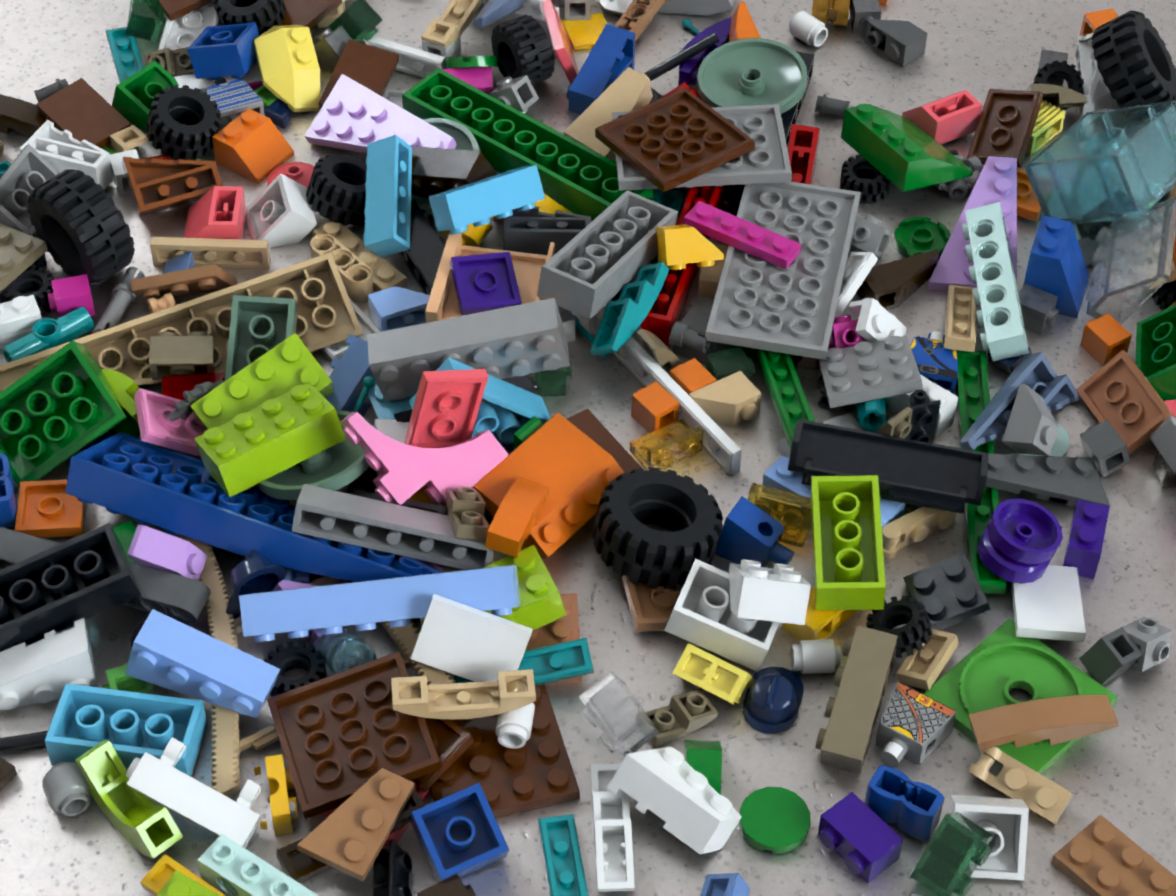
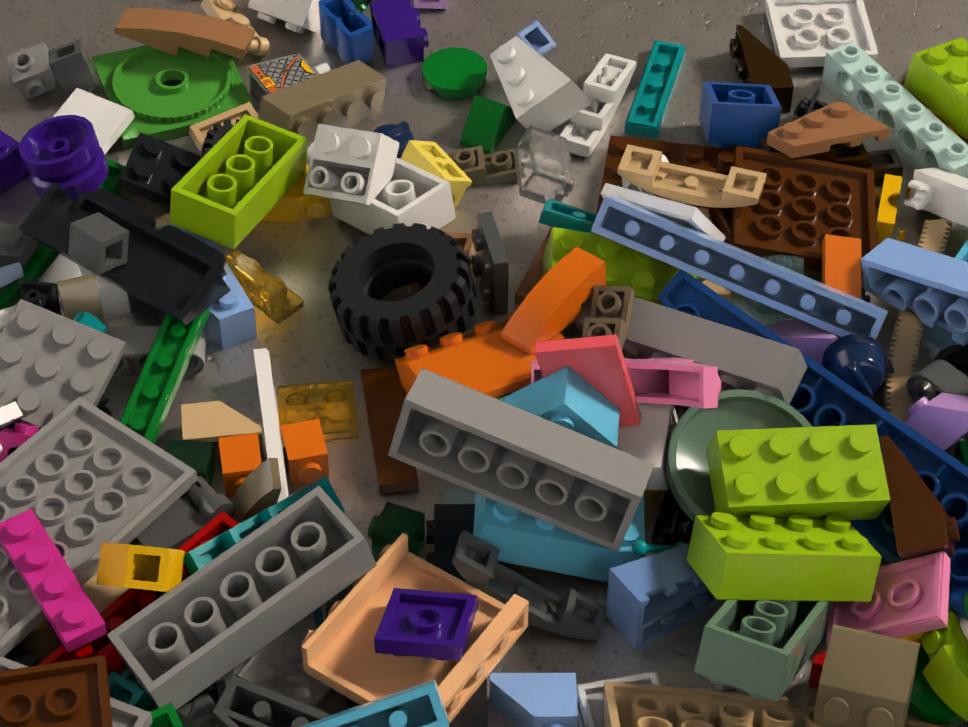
camera: 155 degrees left, 0 degrees up
dark grey piece [167,379,224,421] -> none
blue torso [715,496,795,567] -> none
none -> dark grey brick [68,212,129,275]
none -> dark grey plate [472,211,509,316]
none -> orange tile [822,234,861,299]
none -> reddish brown slope [880,435,960,561]

